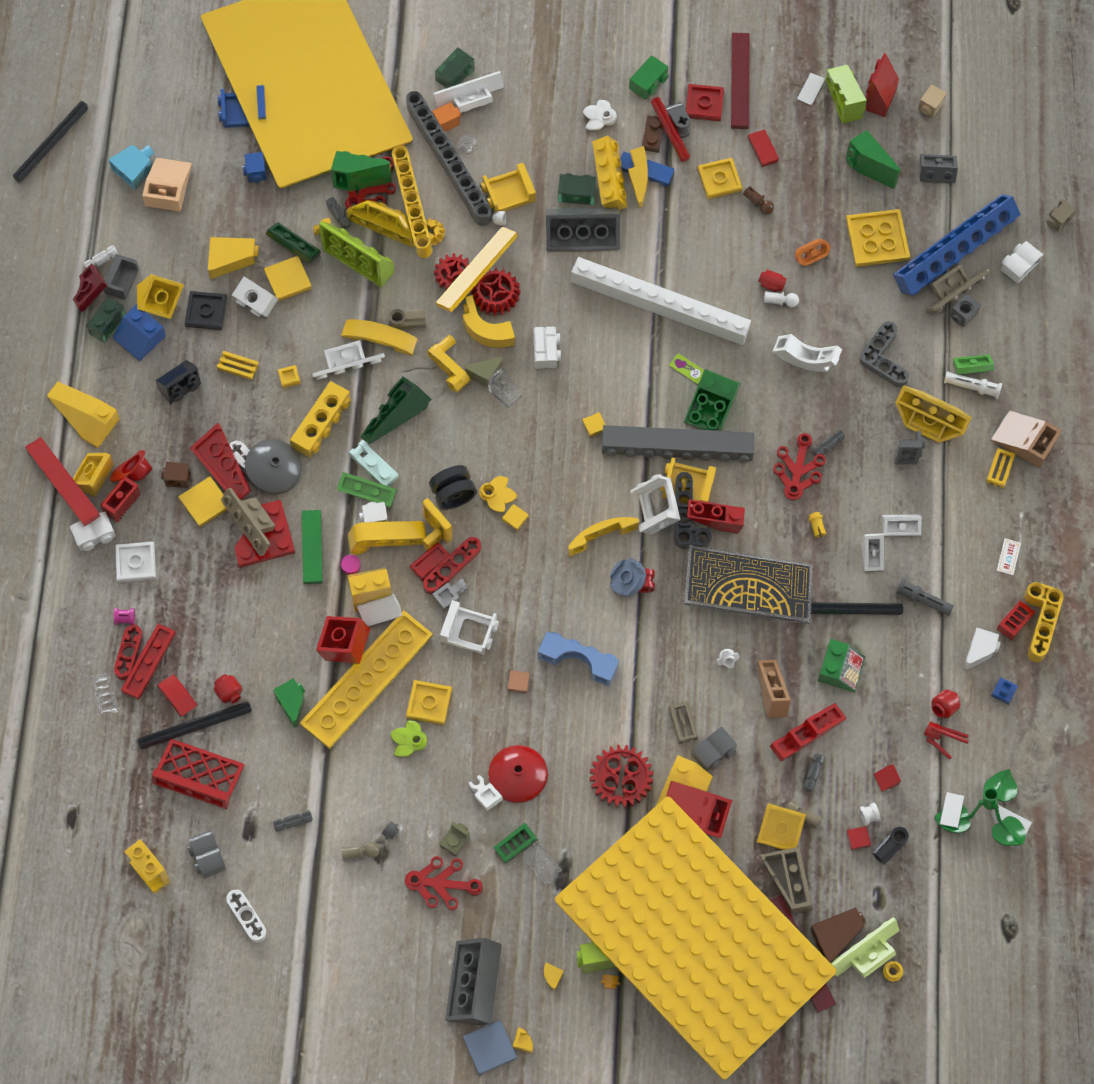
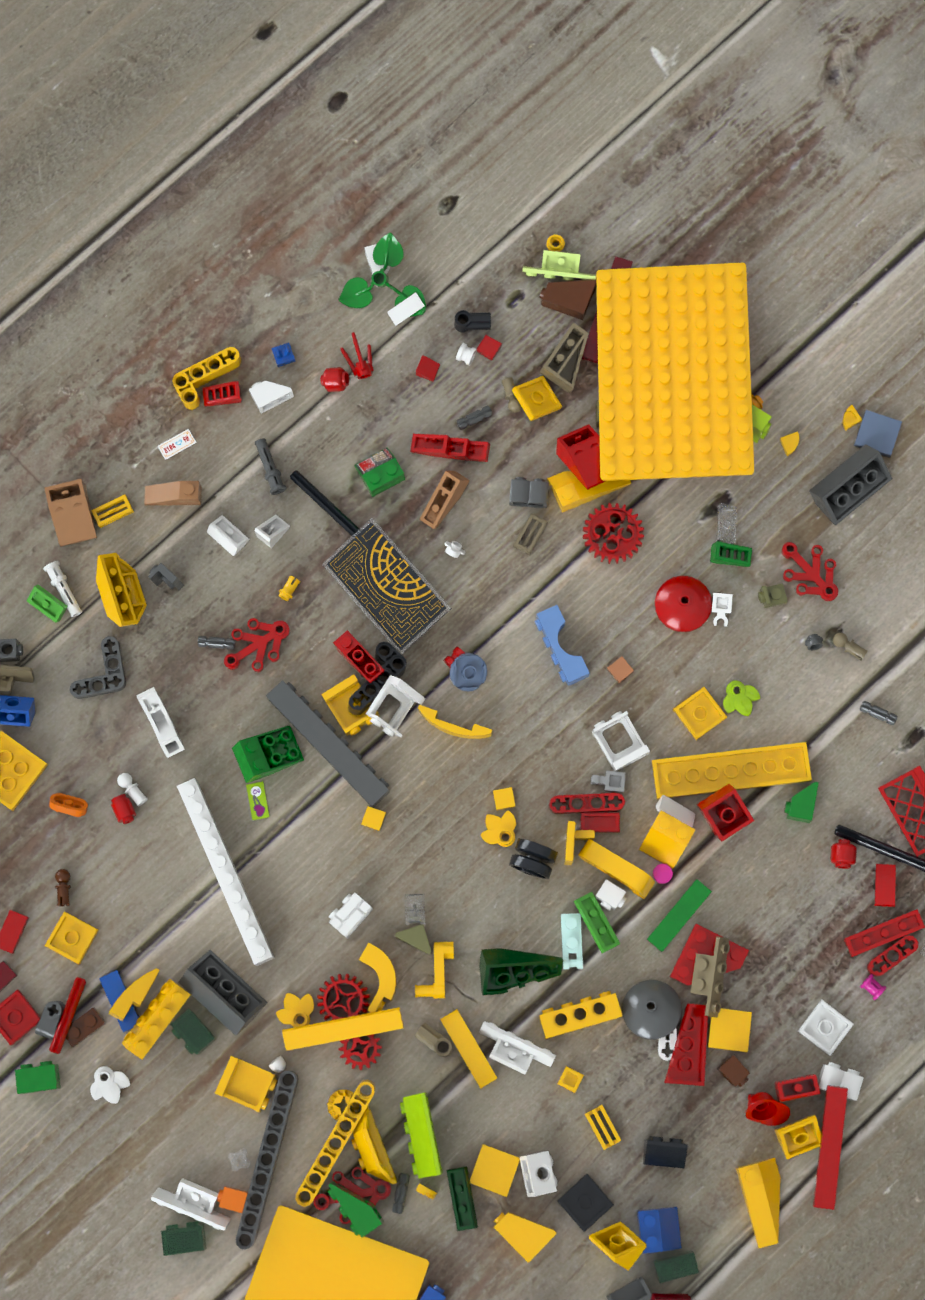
camera: 130 degrees left, 10 degrees up
none -> medium nougat slope [144,481,202,505]
none -> yellow plate [276,993,314,1027]

